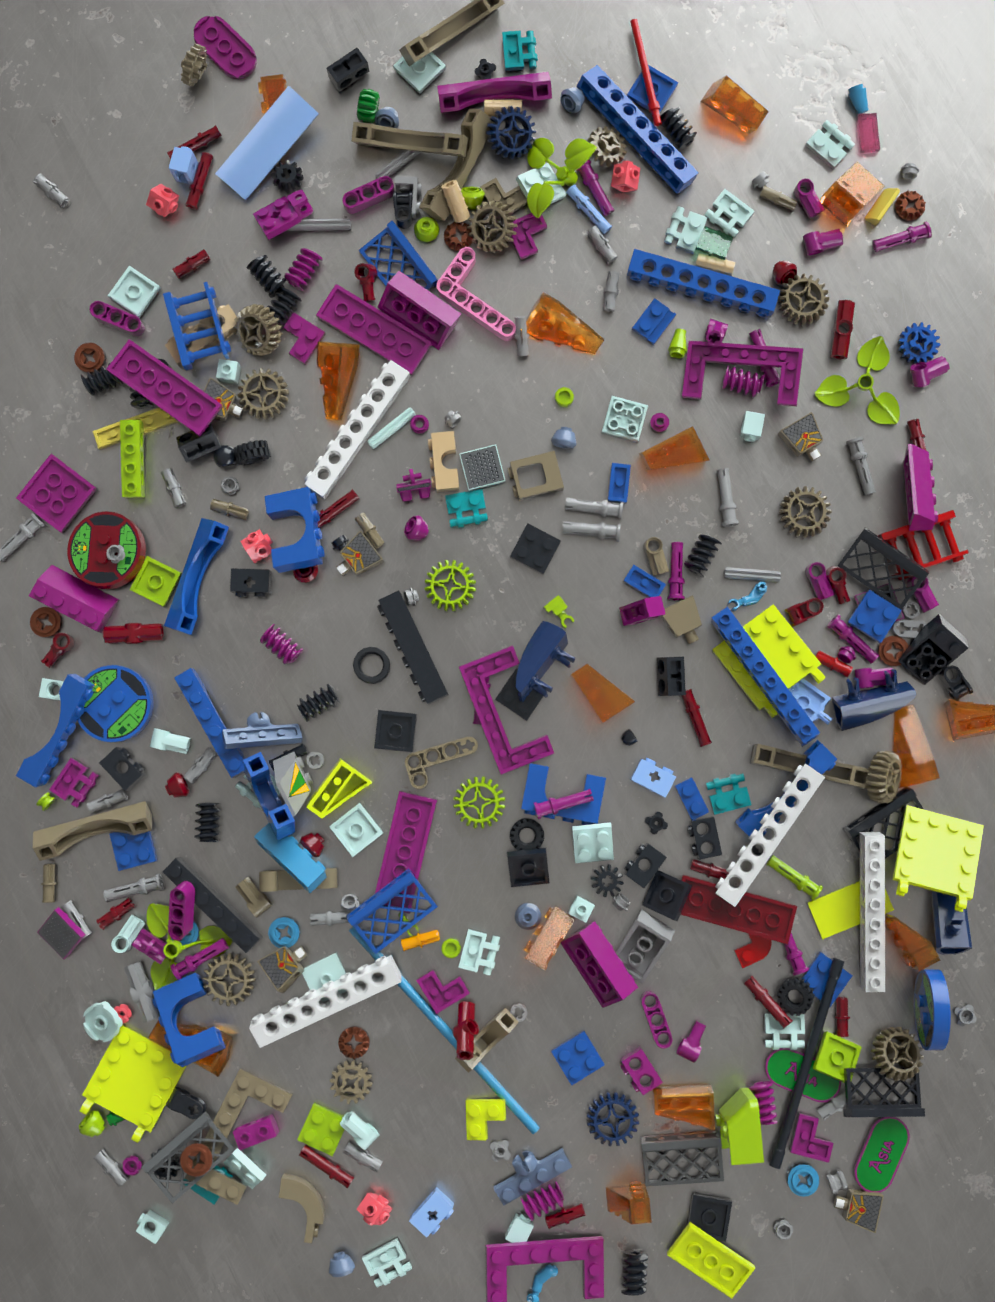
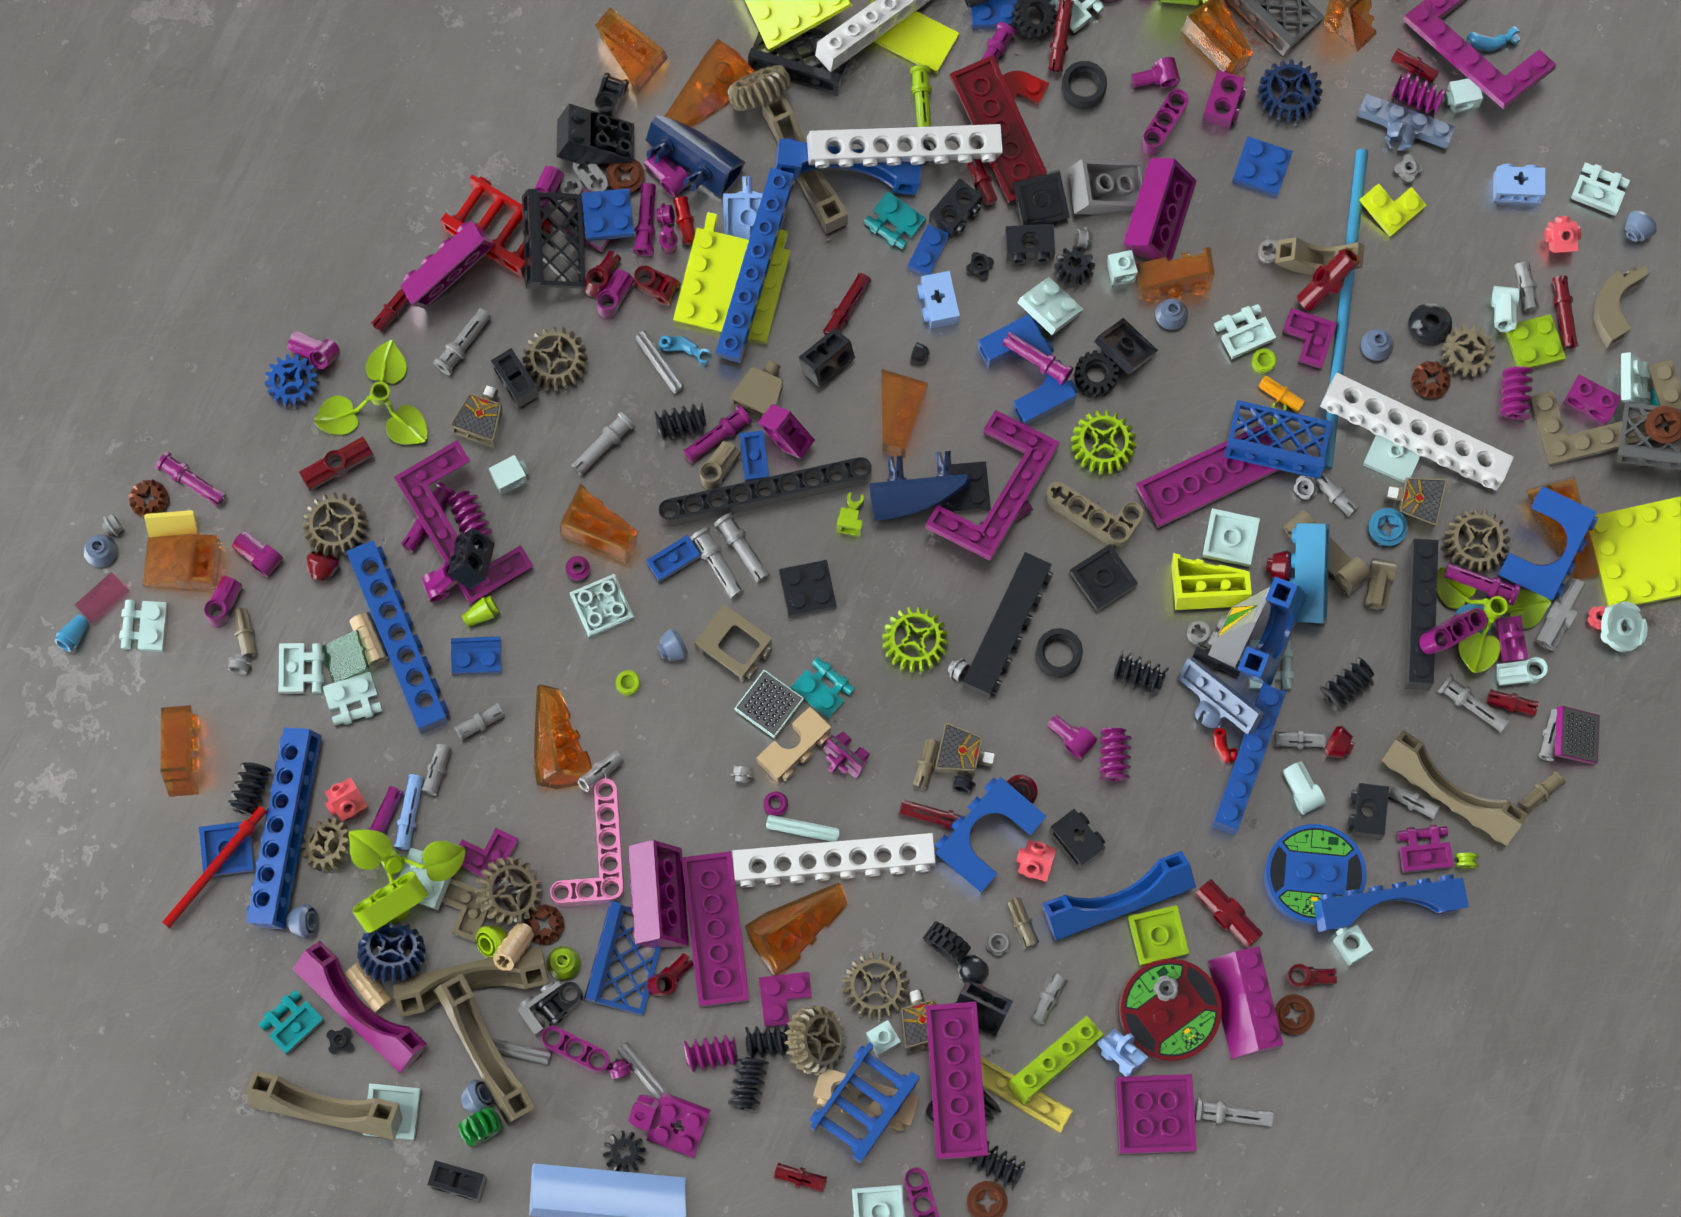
camera: 135 degrees left, 10 degrees down
blue plate [109,831,157,871] -> none
black piece [166,1087,207,1119] -> none
magenta cone [404,515,429,540] -> none
none -> sand blue cone [83,534,117,567]
none -> lime beam [352,871,428,933]
none -> black brick [448,528,495,590]
none -> black brick [491,348,539,408]
none -> magenta plate [607,1059,632,1079]
none -> magenta axle [659,225,678,255]
none -> black beam [659,457,872,527]
none -> magenta pin [1048,714,1097,759]
none -> black tyre [1062,61,1107,109]
none -> light blue hips [1097,1029,1148,1077]
none -> red arm [1214,728,1238,763]
none -> sand blue cone [1361,329,1394,361]
none -> black piece [1408,303,1452,346]
none -> magenta piece [1500,366,1533,421]

